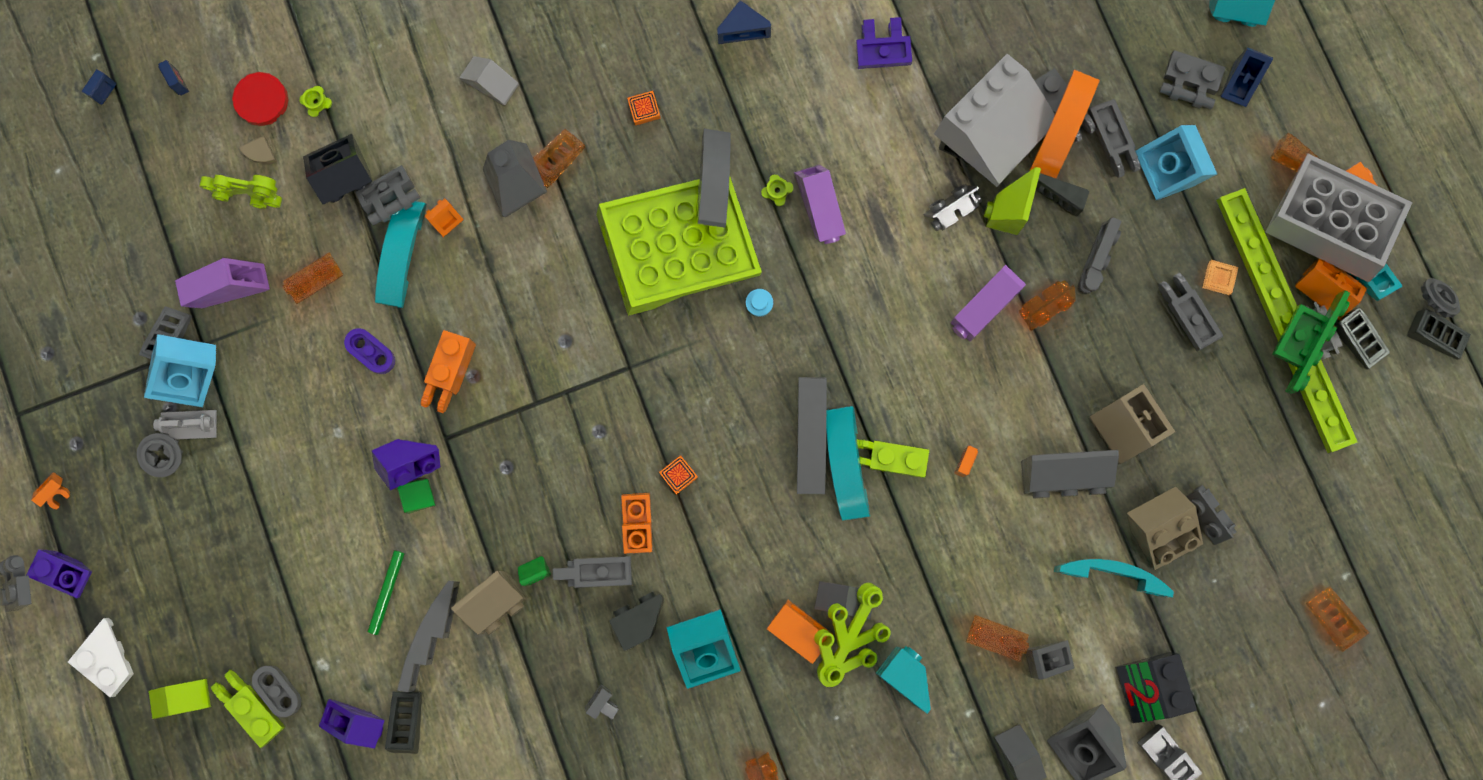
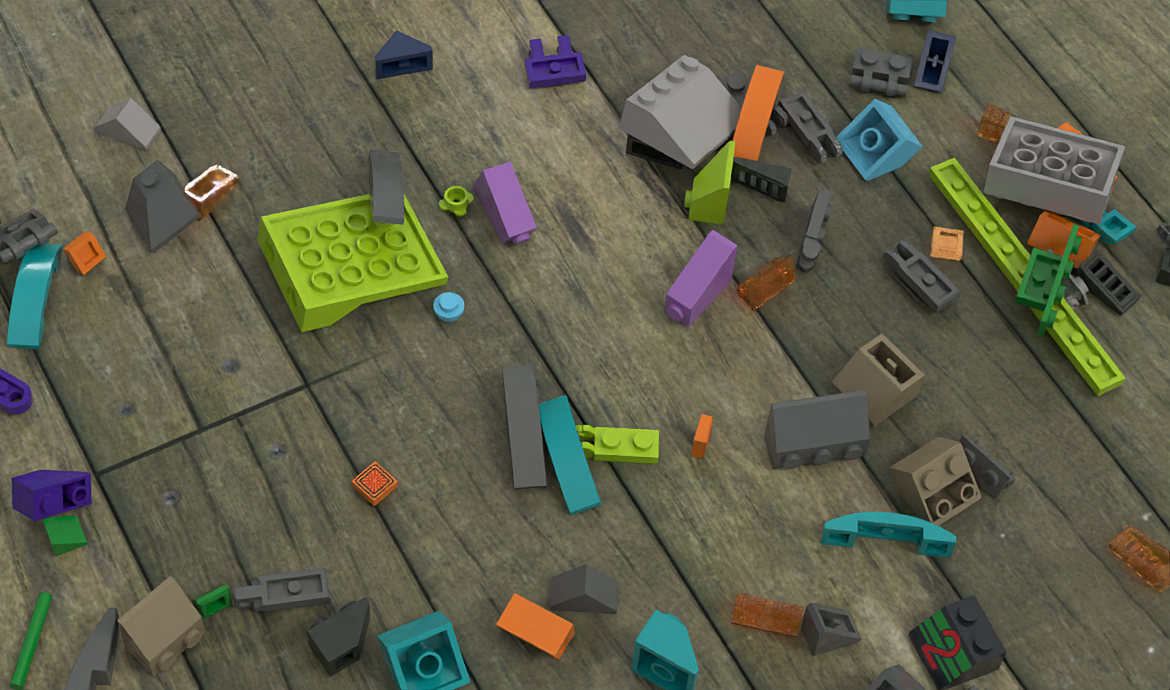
camera: 15 degrees left, 25 degrees down
orange hinge [421,330,476,413] -> none
orange slope [621,493,652,554] -> none
tile [627,91,661,126] -> none
lime plant [814,583,891,687] -> none
hinge [923,184,982,231] -> none

